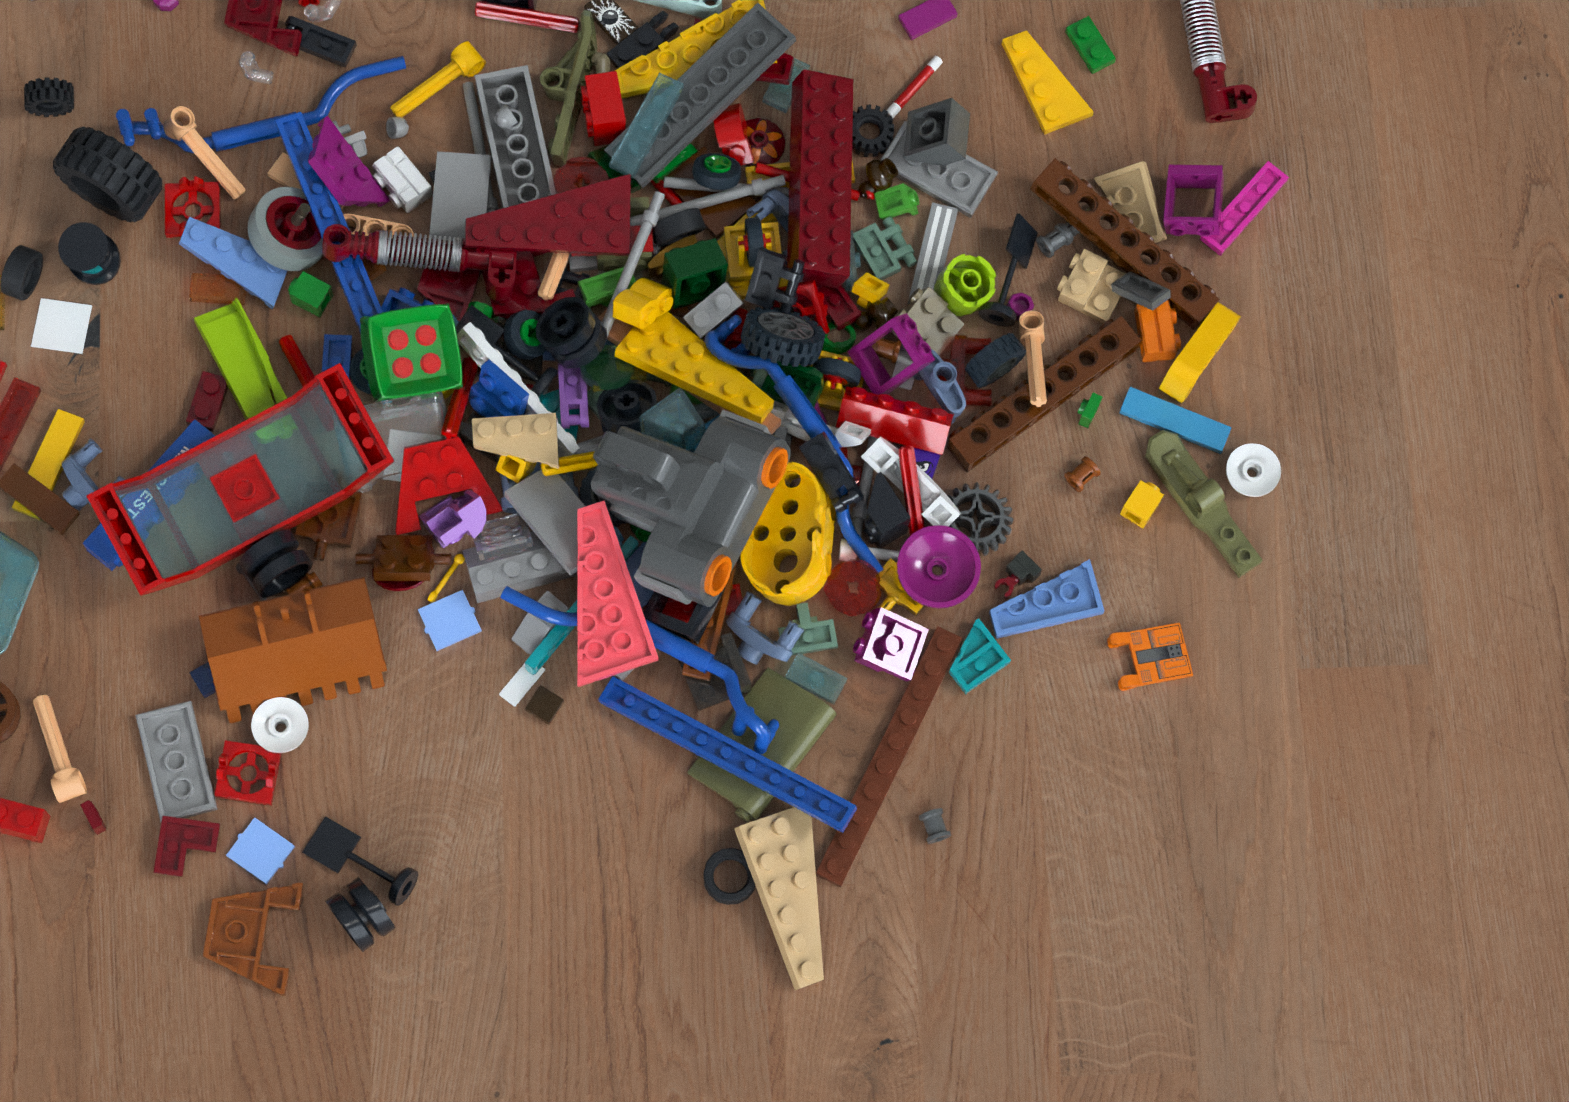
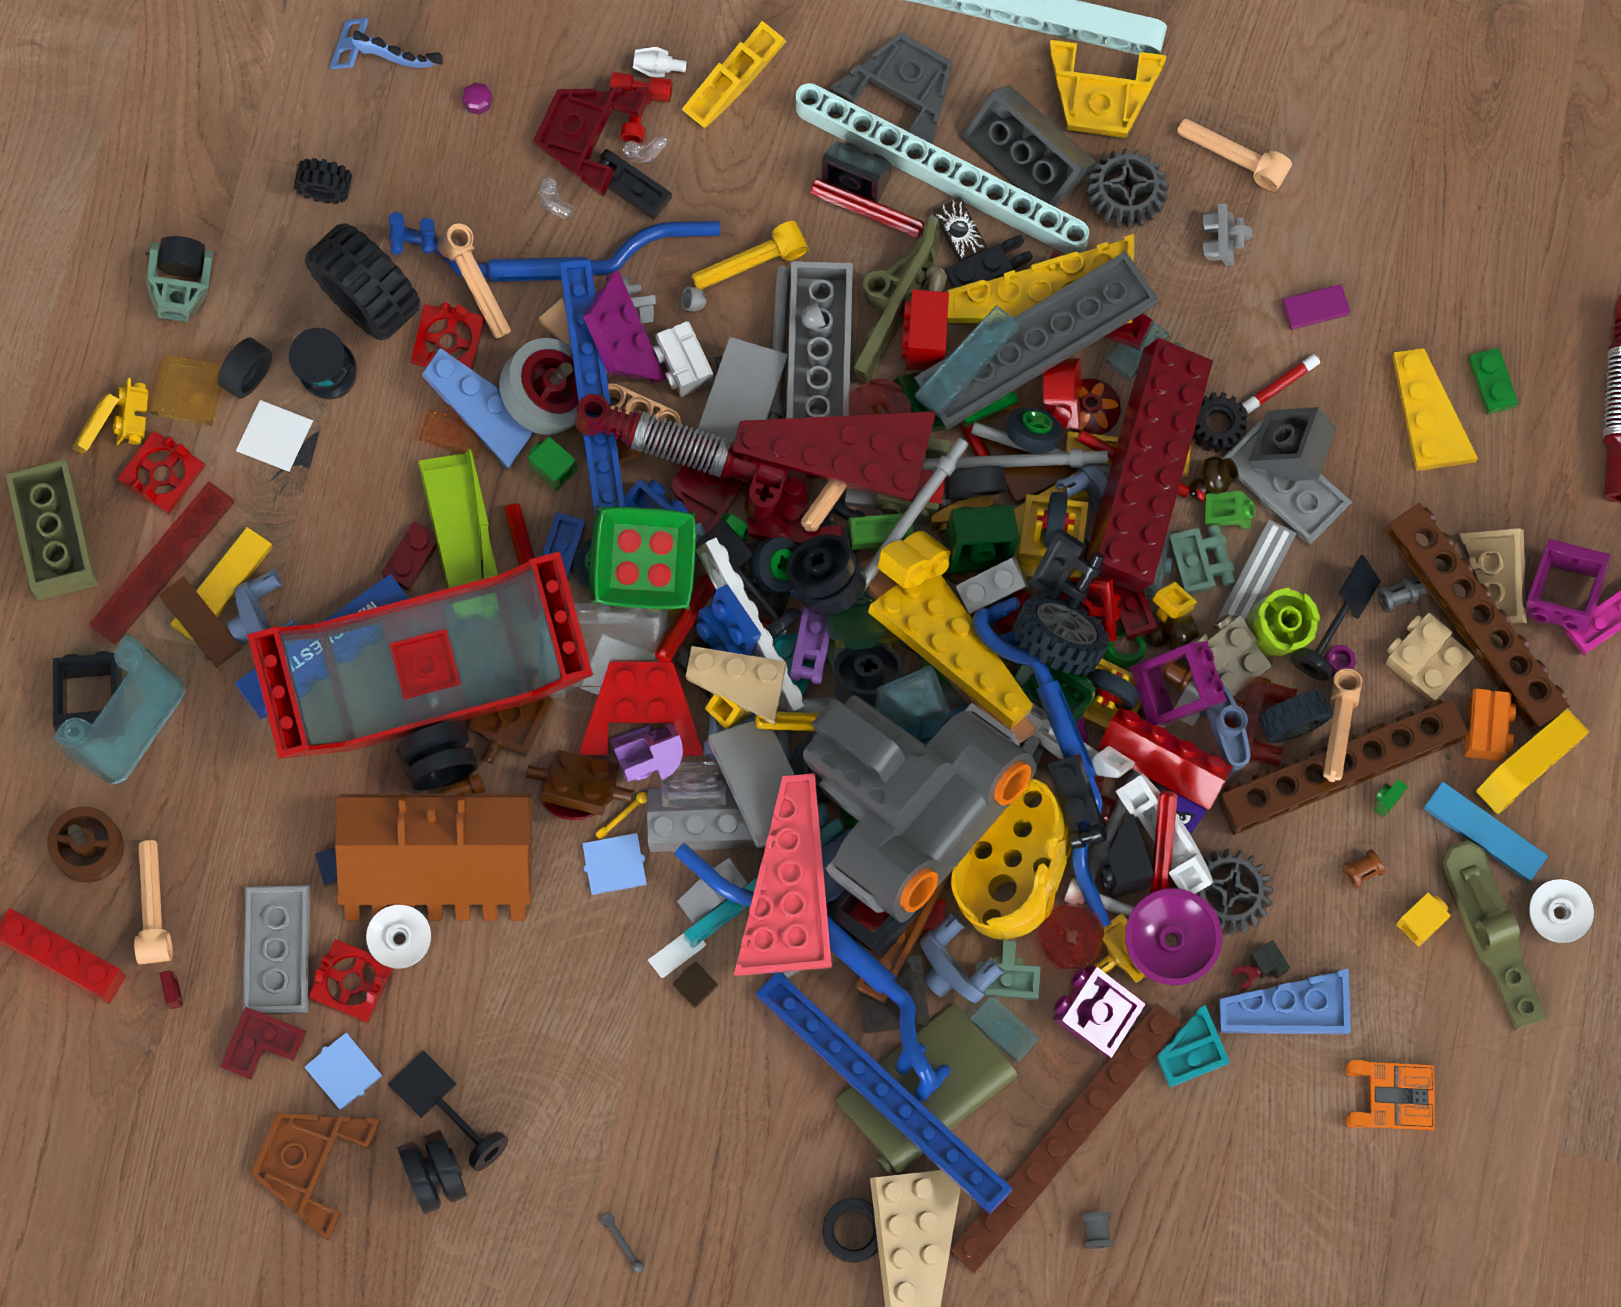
camera: 20 degrees right, 0 degrees up
dark grey plate [1111,271,1171,311] -> none
none -> dark grey hinge [601,1213,644,1273]

